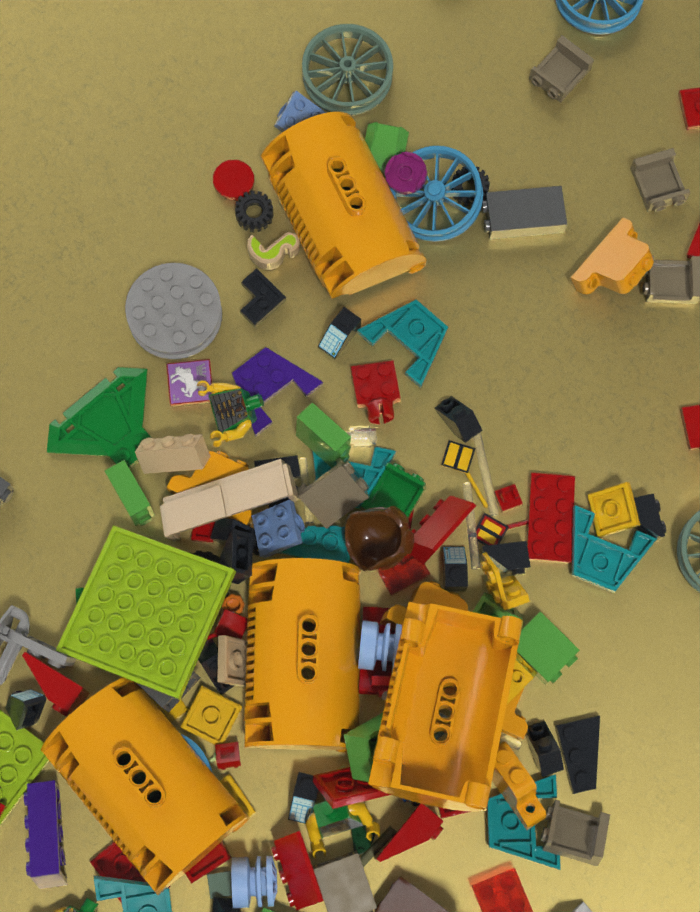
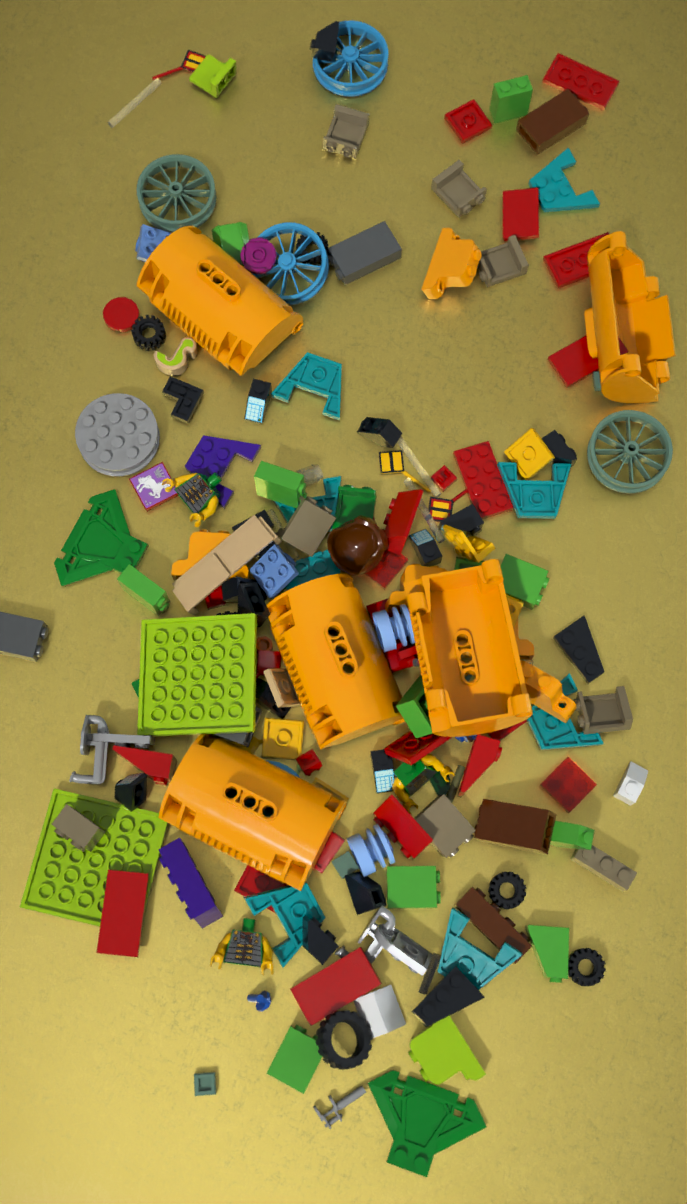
camera: 20 degrees left, 0 degrees up
tan brick [135,434,210,474] -> none
red plate [351,360,401,425] -> none
black slope [525,721,564,777] -> none

